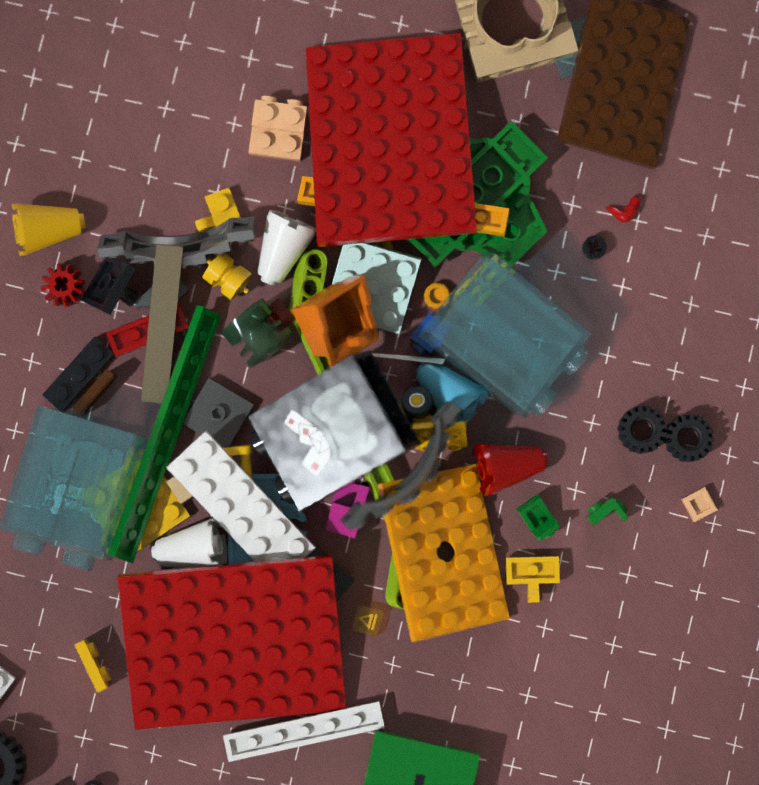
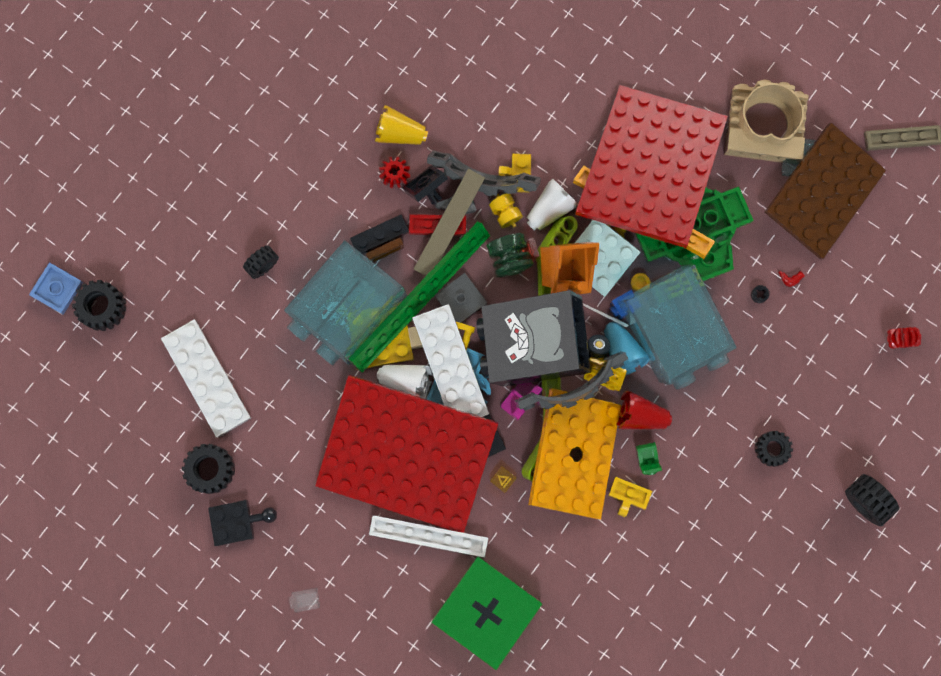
camera: 30 degrees right, 5 degrees down
yellow plate [75,639,111,693] -> none
light nougat plate [248,96,307,162] -> none
green bracket [585,497,629,526] -> none
black tyre [617,406,667,454] -> none
light nougat tile [681,487,718,522] -> none

